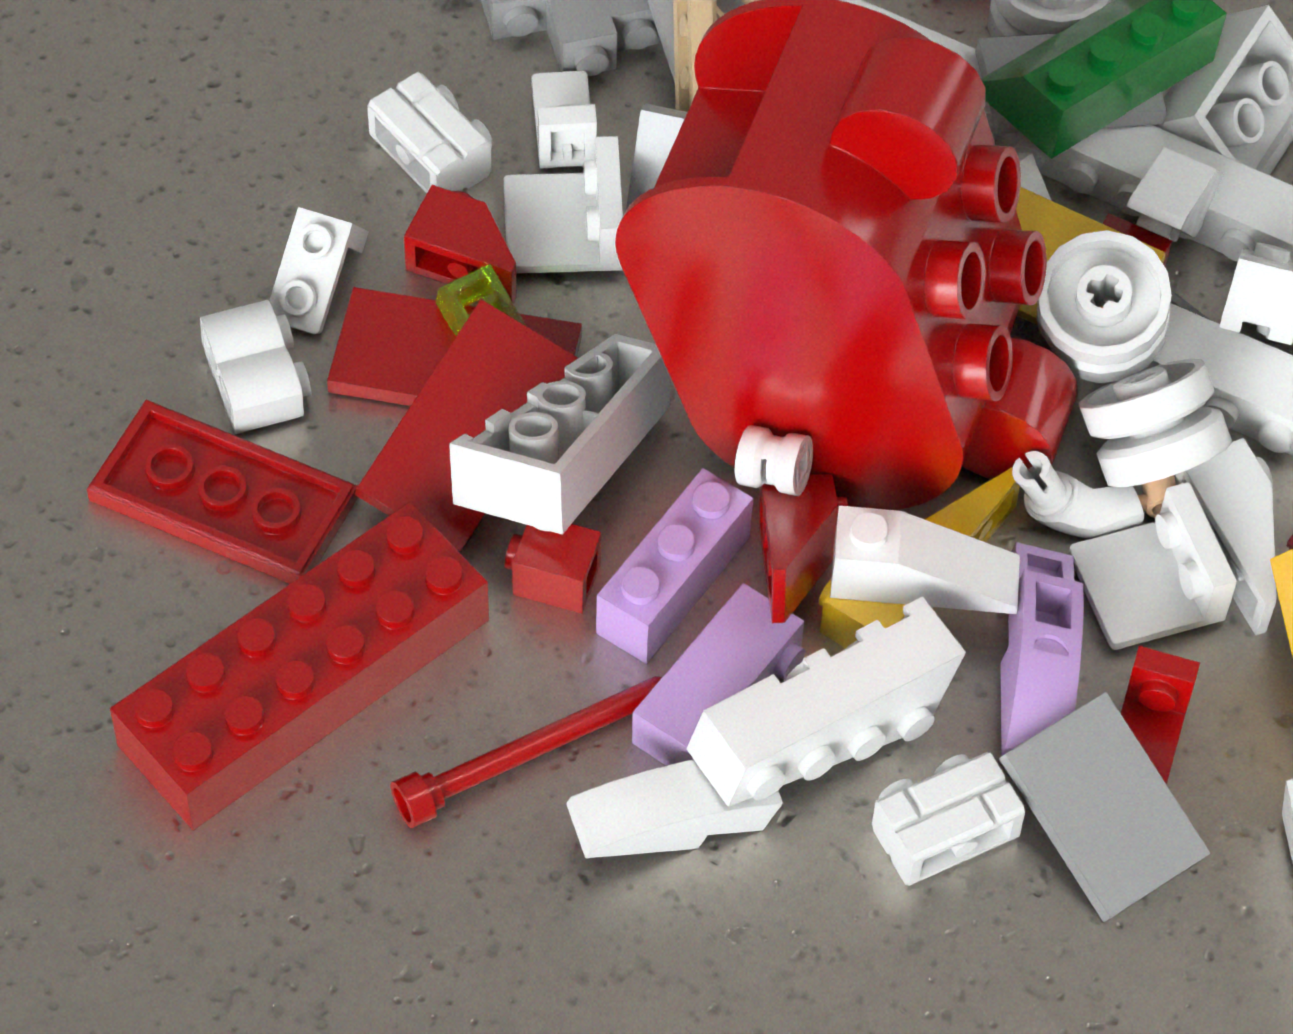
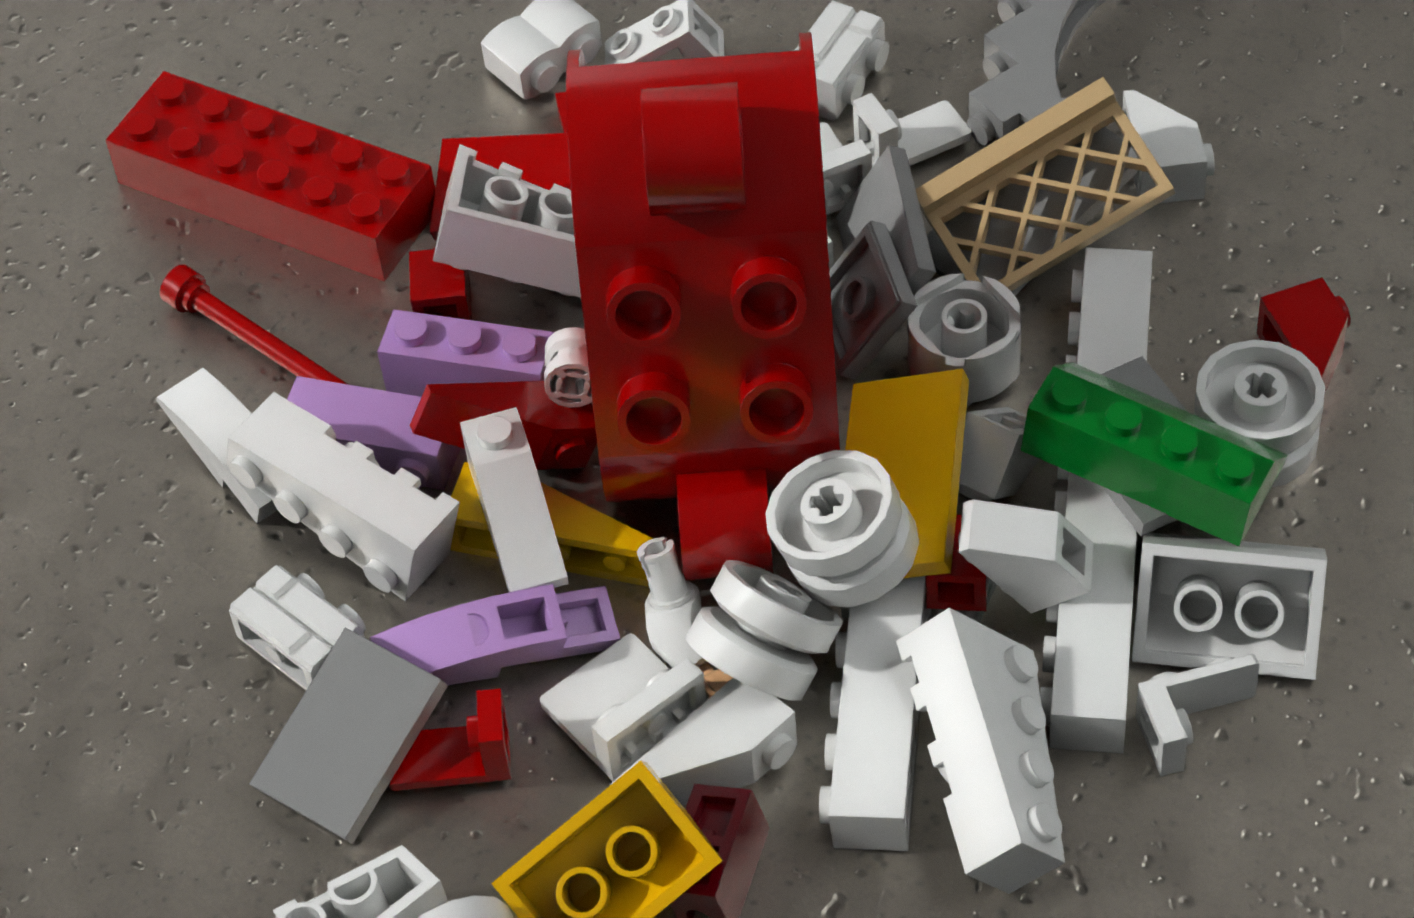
camera: 75 degrees right, 5 degrees down
red tile [87,399,359,584] -> none

